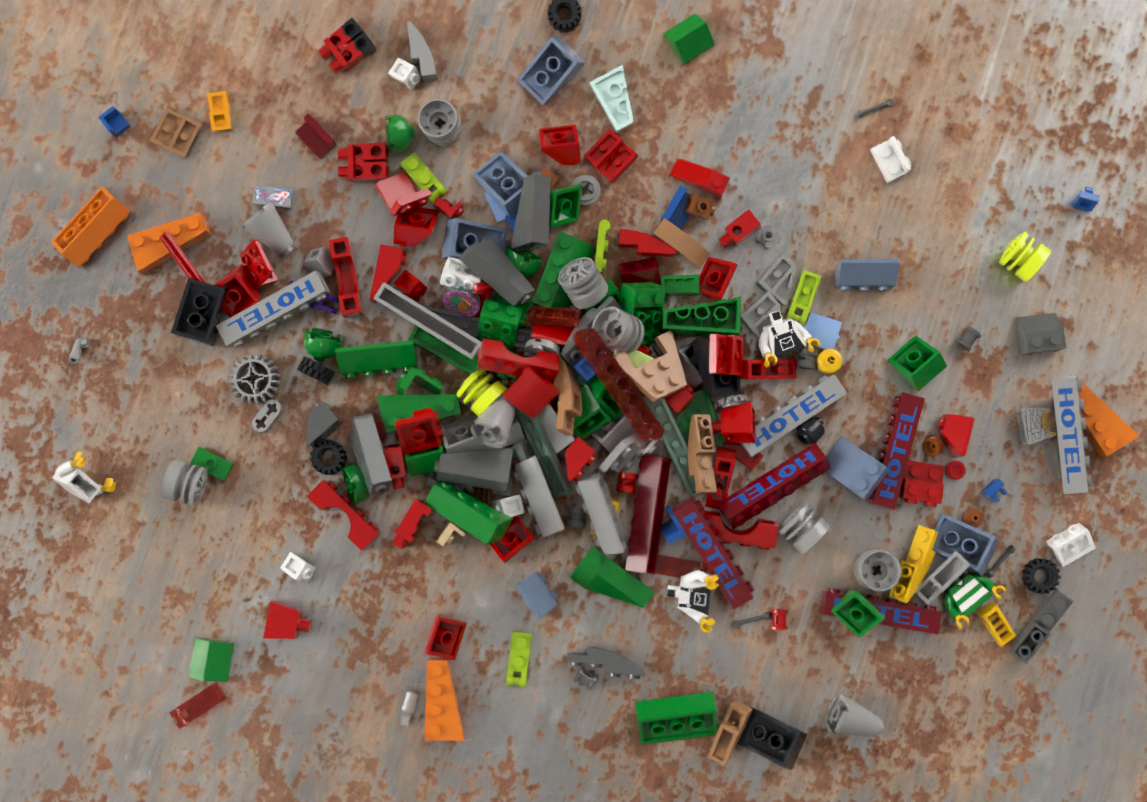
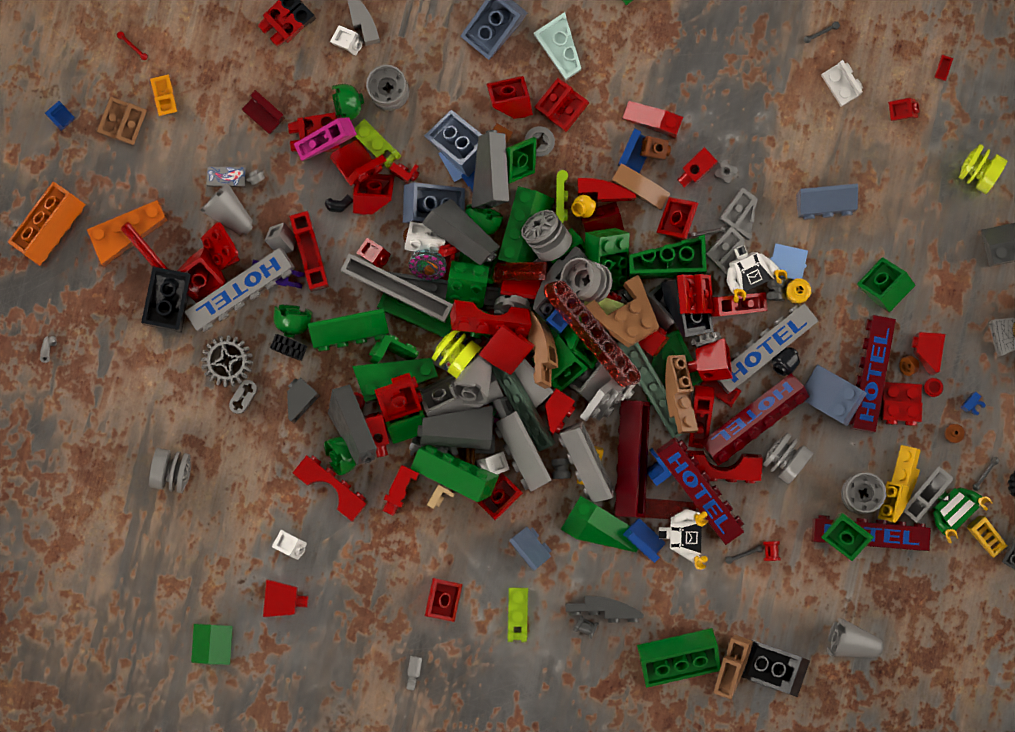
camera: 10 degrees left, 0 degrees up
white torso [53,452,116,503] -> none
clear red plate [169,682,226,729] -> none
green plate [190,447,234,481] -> none
black tyre [310,440,347,475] -> none
red slope [369,245,407,304] -> none
orange wedge [425,658,466,741] -> none
red wheel [616,472,637,493] -> none
green plate [661,274,700,296] -> none
lime plate [786,270,821,326] -> none
sand blue slope [932,513,999,576] -> none
dark grey bush [955,326,981,351] -> none
none -> red hinge [117,31,148,60]
none -> light grey plate [246,169,265,185]
none -> dark pink slope [294,117,357,161]
none -> black arm [325,194,353,212]
none -> yellow animal [571,195,596,218]
none -> blue panel [623,518,665,563]
none -> light grey hinge [688,226,727,238]
none -> red bracket [888,98,920,121]
none -> red piece [934,55,953,81]

